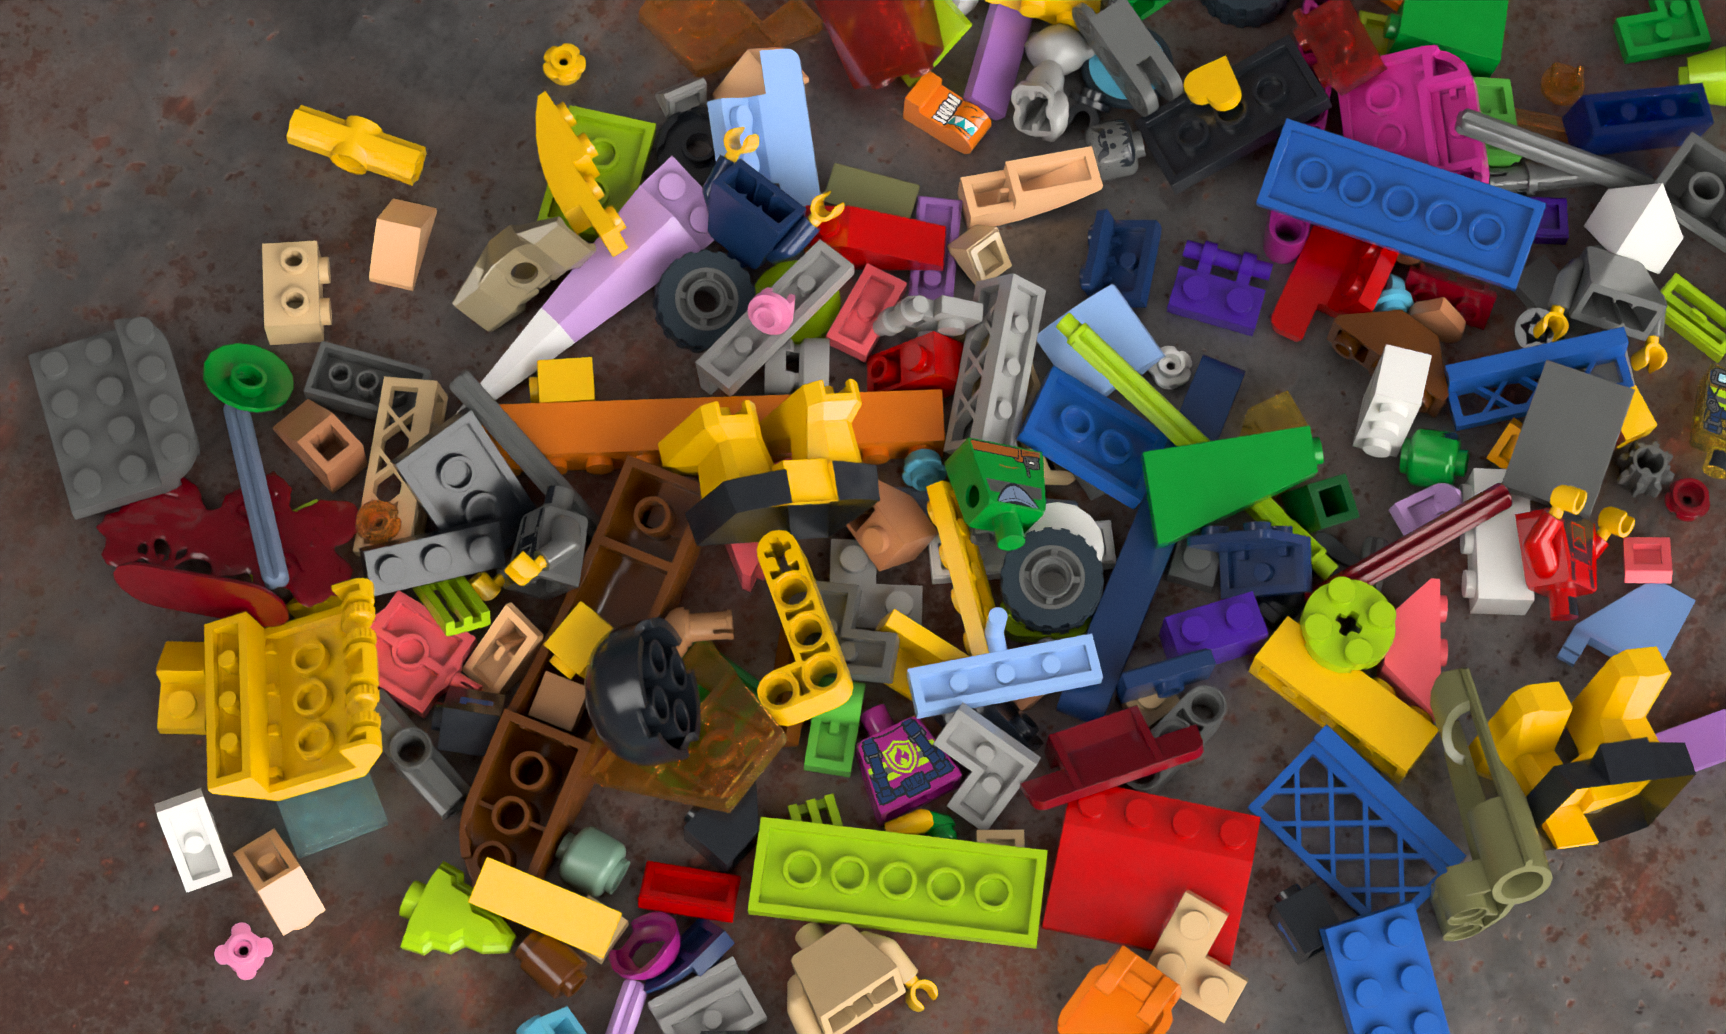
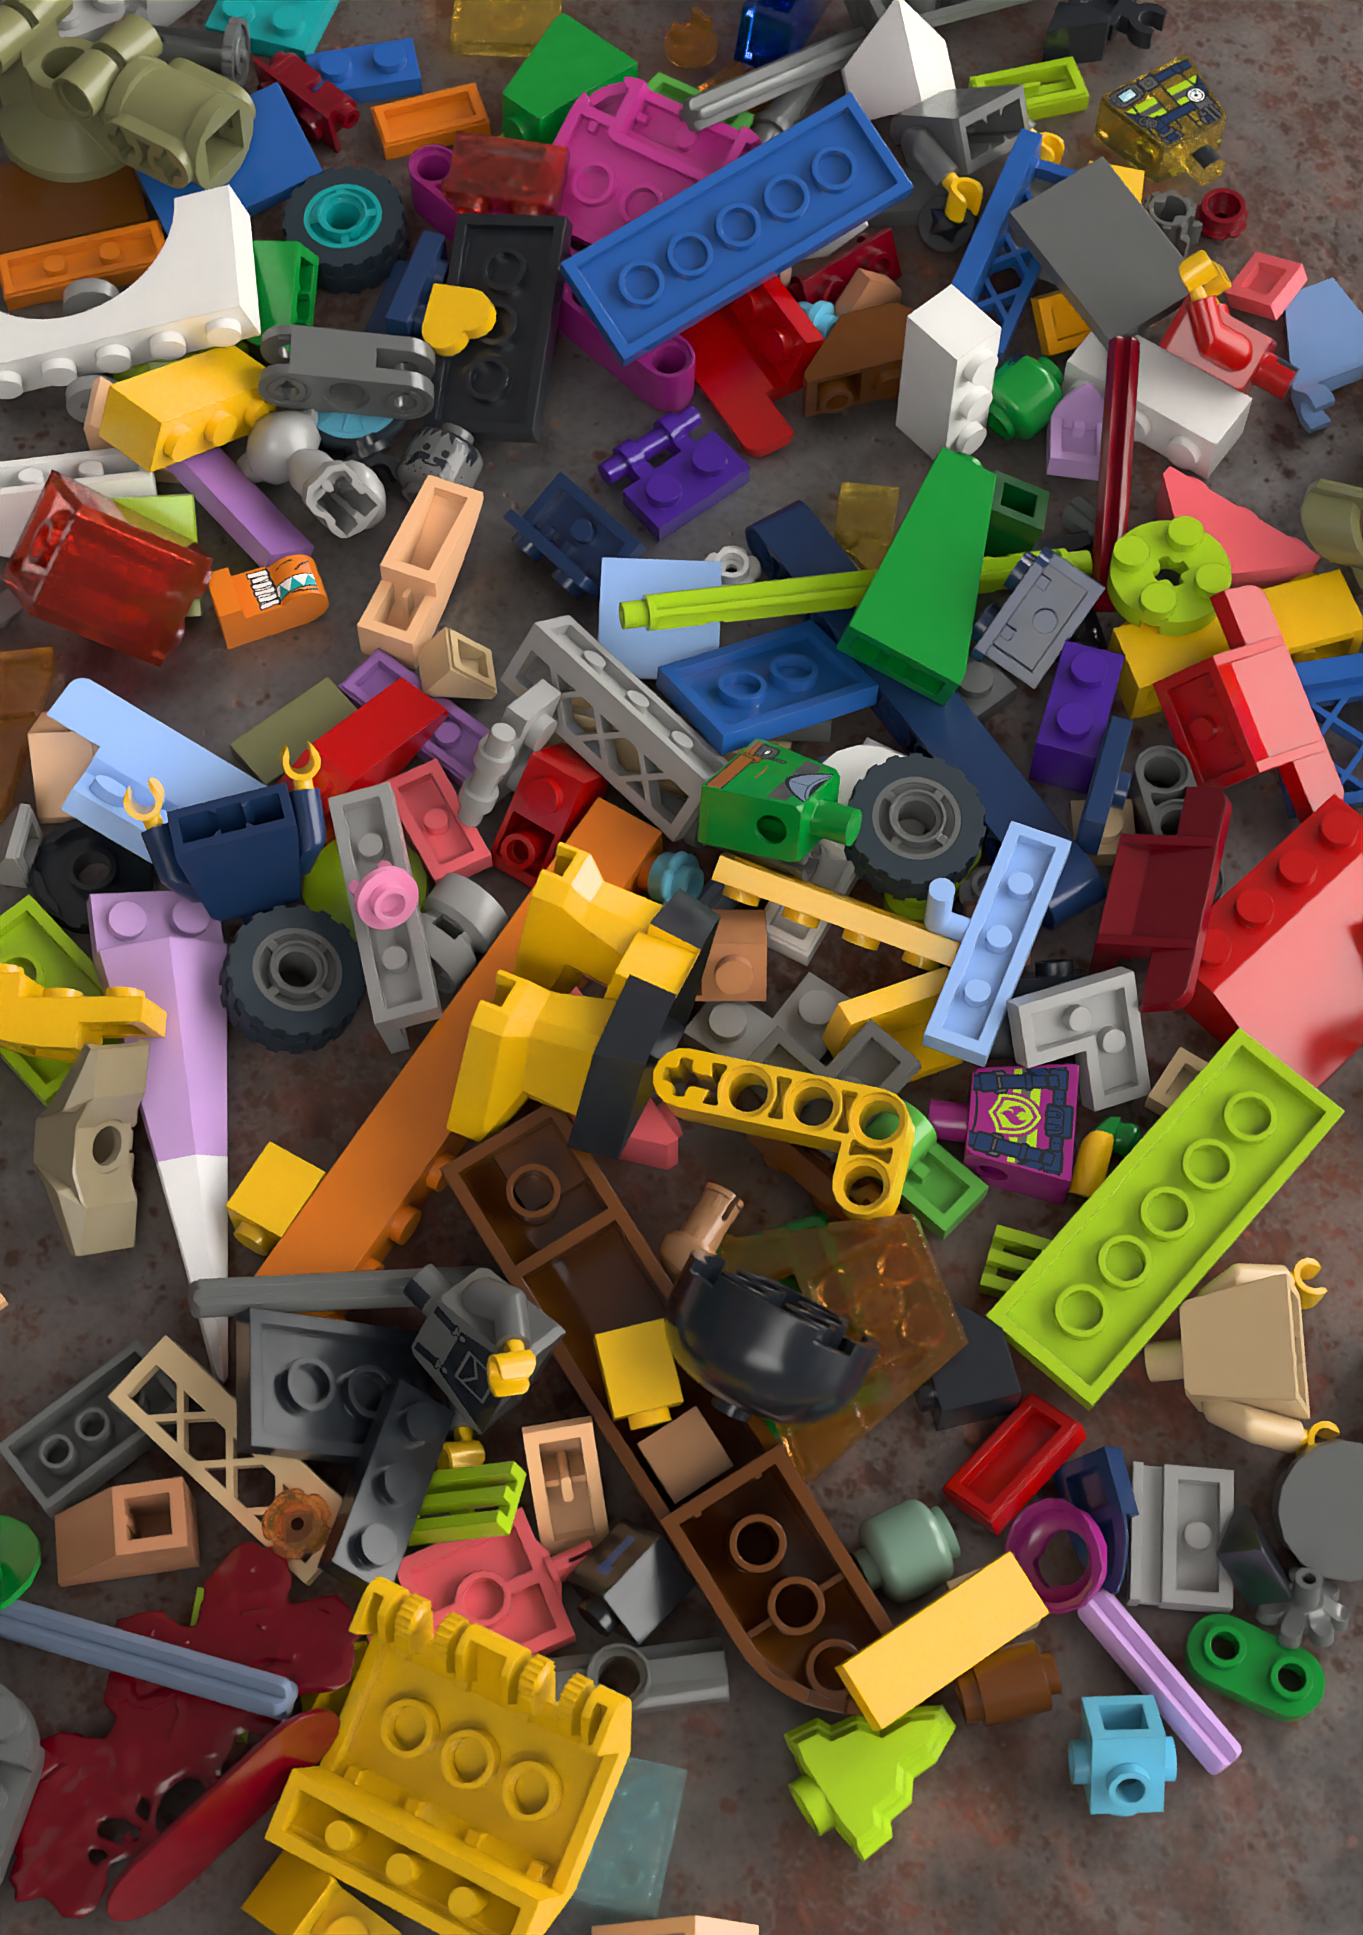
camera: 50 degrees left, 5 degrees down
none -> dark blue bracket [364,230,450,363]
none -> plate [1152,585,1344,824]

